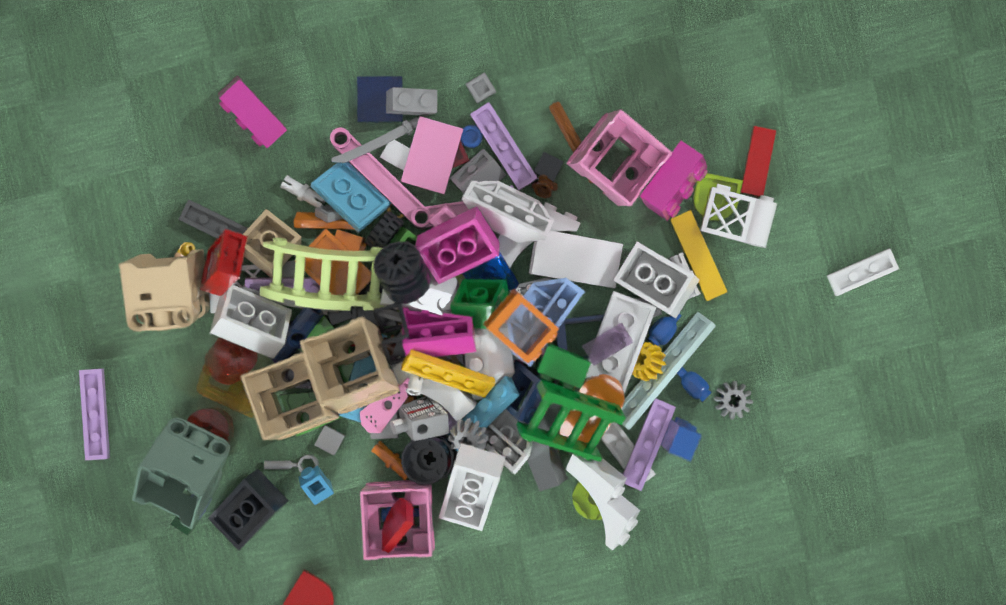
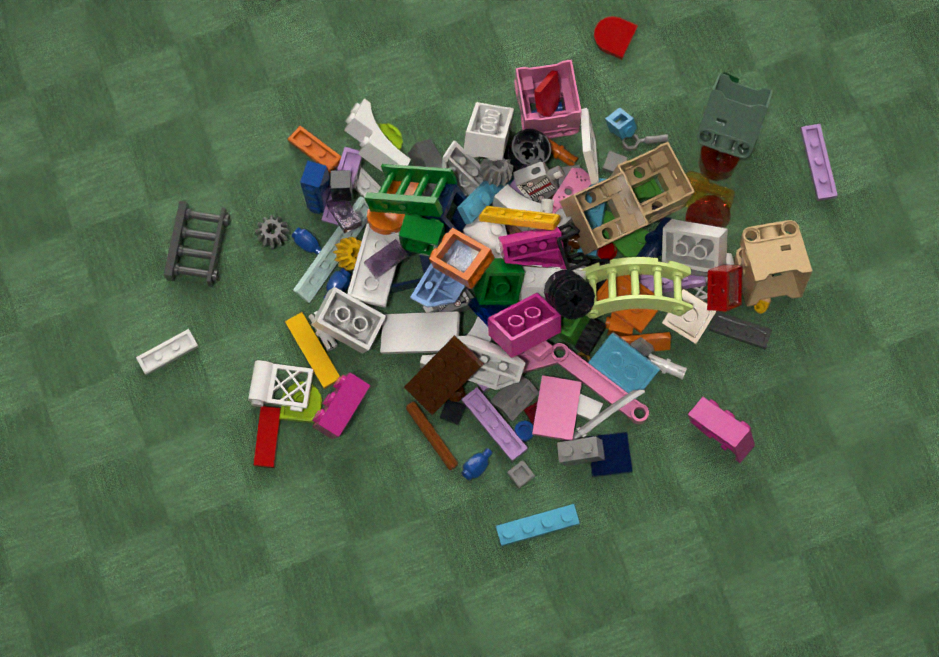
camera: 175 degrees right, 15 degrees down
black slope [208,469,289,551] -> none
bright pink piece [566,110,672,206] -> none
none -> dark grey fence [164,201,230,287]
none -> orange tile [288,126,342,174]
none -> clear purple plate [326,200,362,233]
none -> brick [330,170,353,202]
none -> reddish brown plate [404,335,484,415]
none -> blue plant [461,448,493,481]
none -> medium azure plate [496,504,580,547]
none -> white tile [581,108,599,184]

